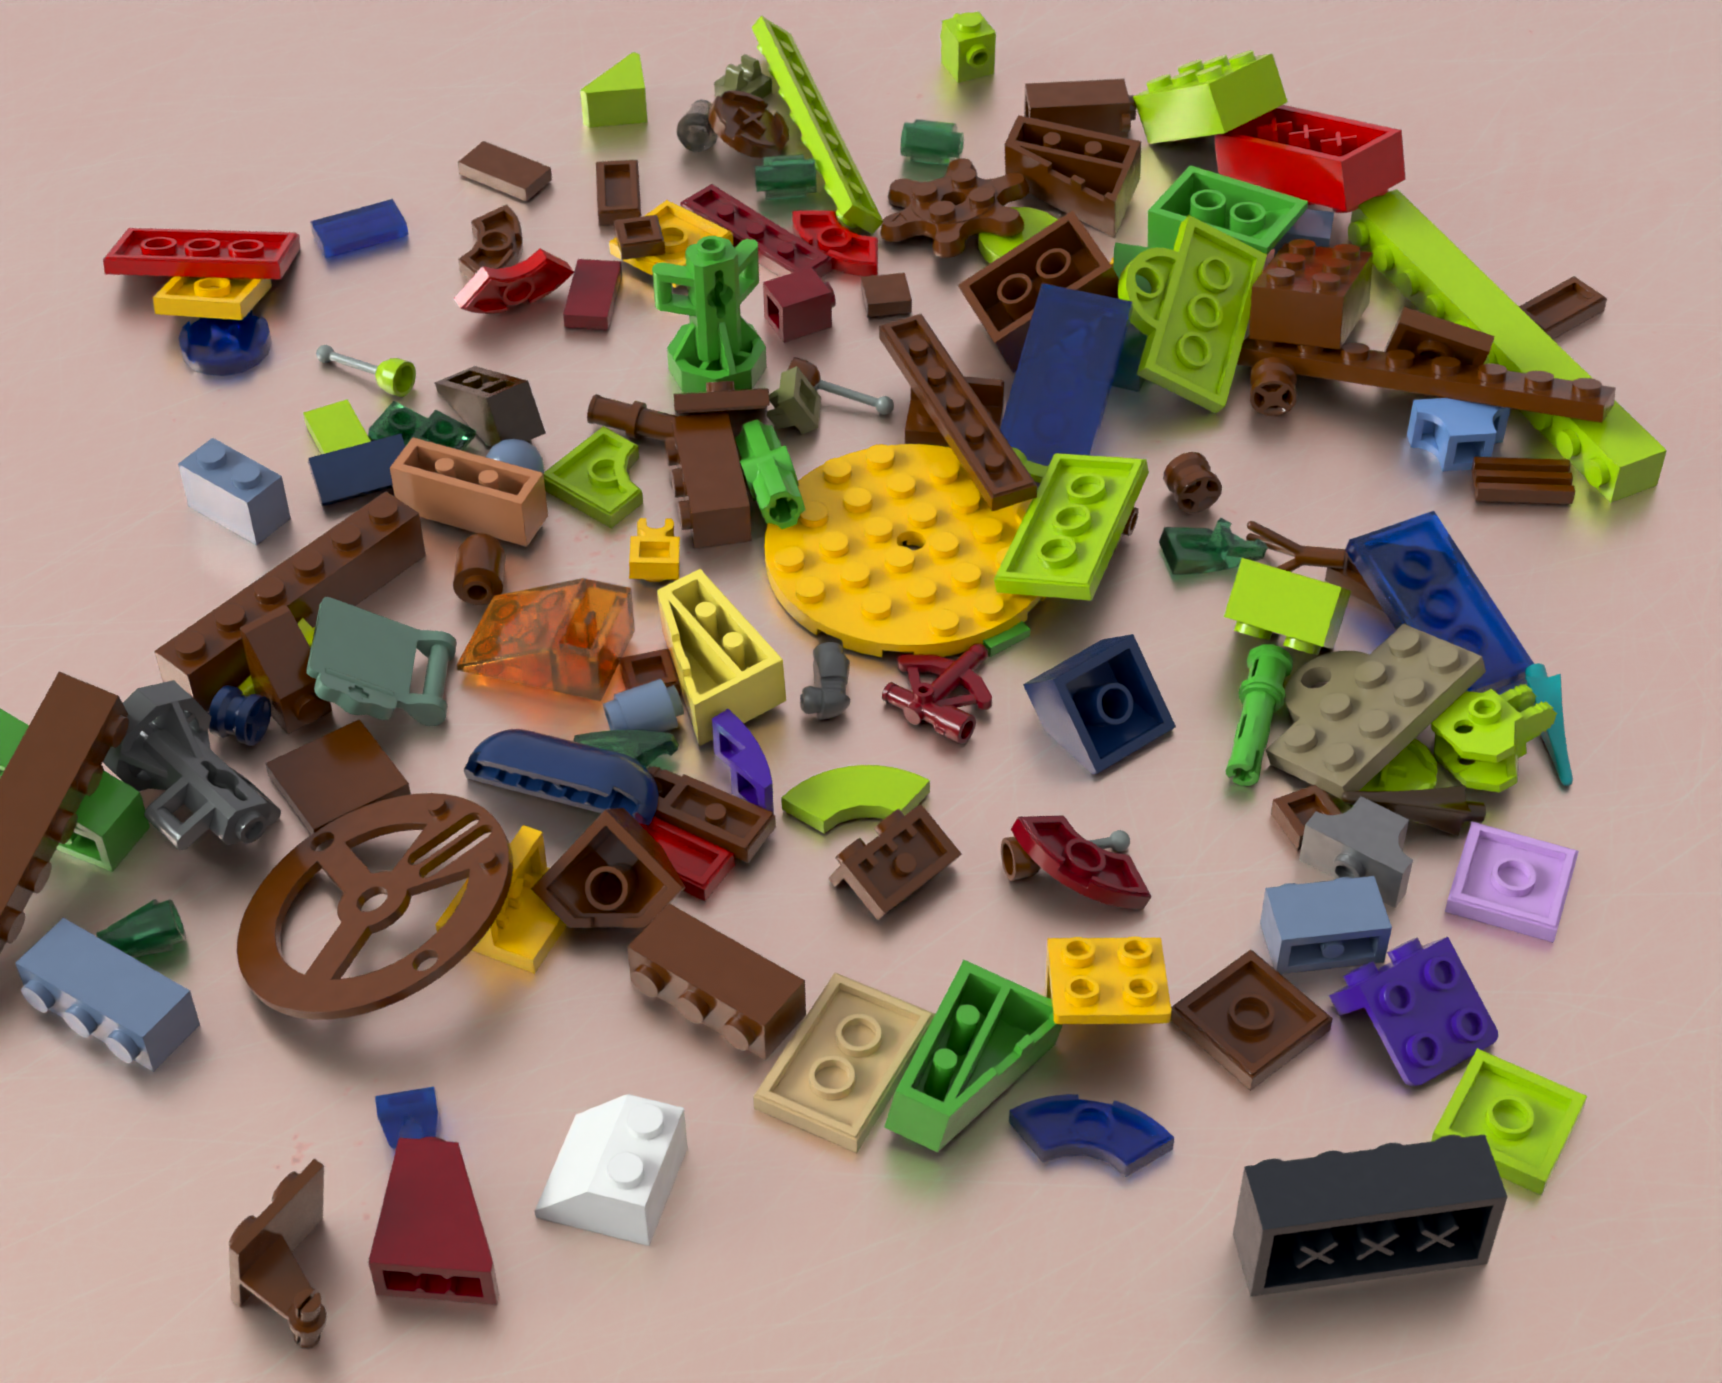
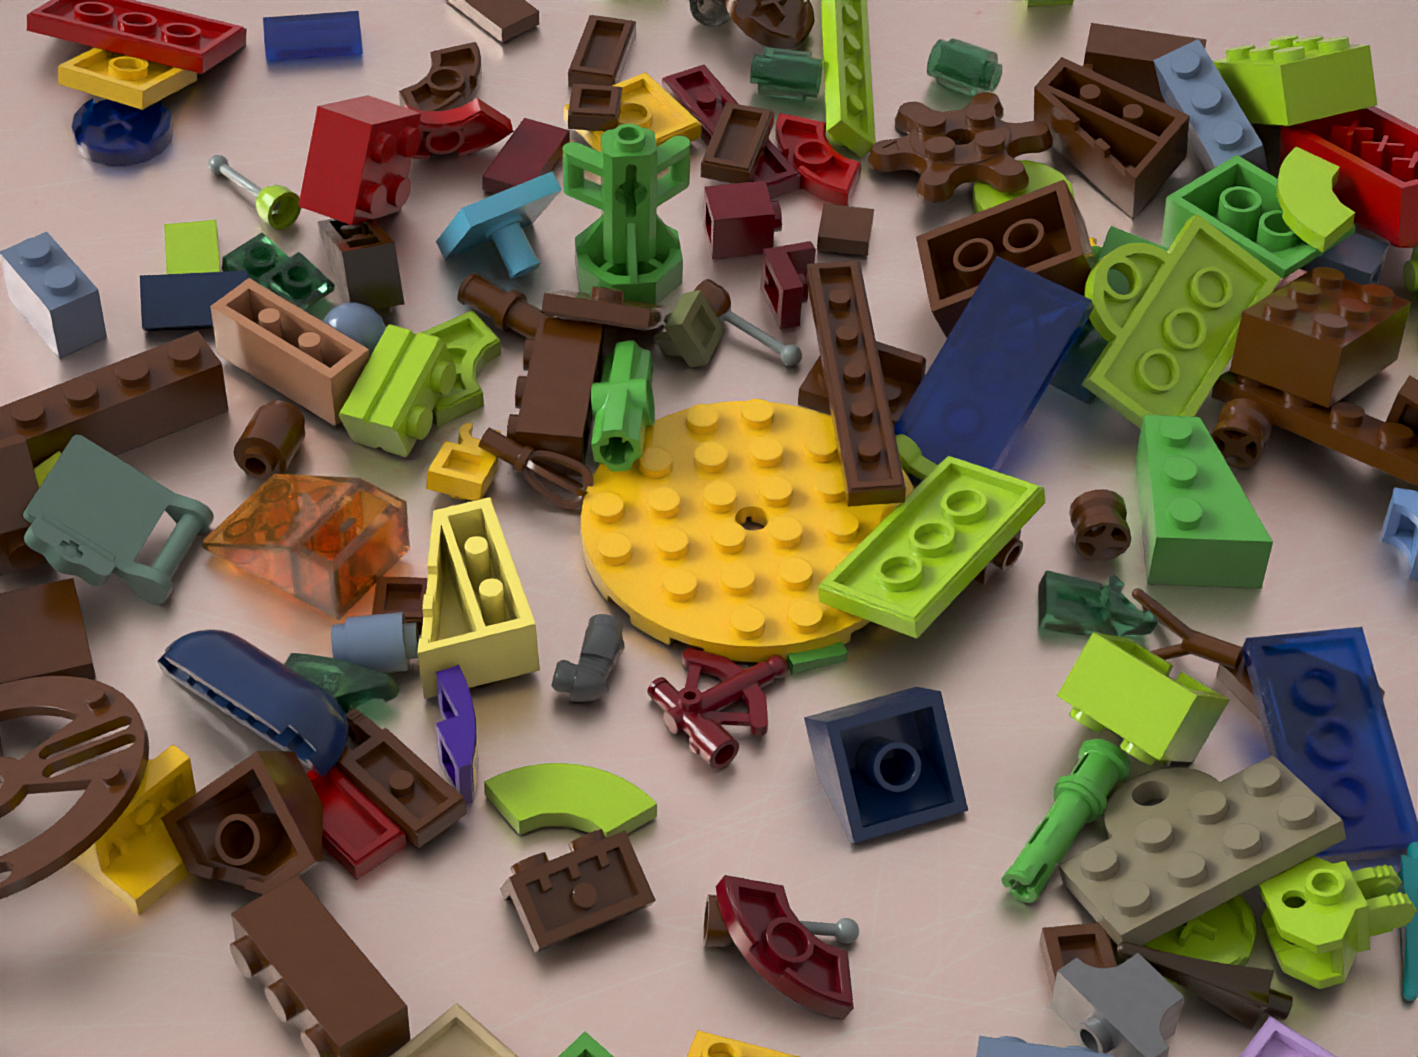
camera: 15 degrees right, 0 degrees up
none -> red brick [298,95,421,225]
none -> lime brick [339,324,456,457]
none -> medium azure tile [436,171,562,279]
none -> reddish brown piece [478,427,594,509]
none -> reddish brown tile [700,102,774,184]
none -> dark red bracket [760,241,816,329]
none -> bright green wedge [1135,415,1273,589]
none -> sand blue brick [1153,39,1269,173]
none -> lime tile [1276,147,1355,252]

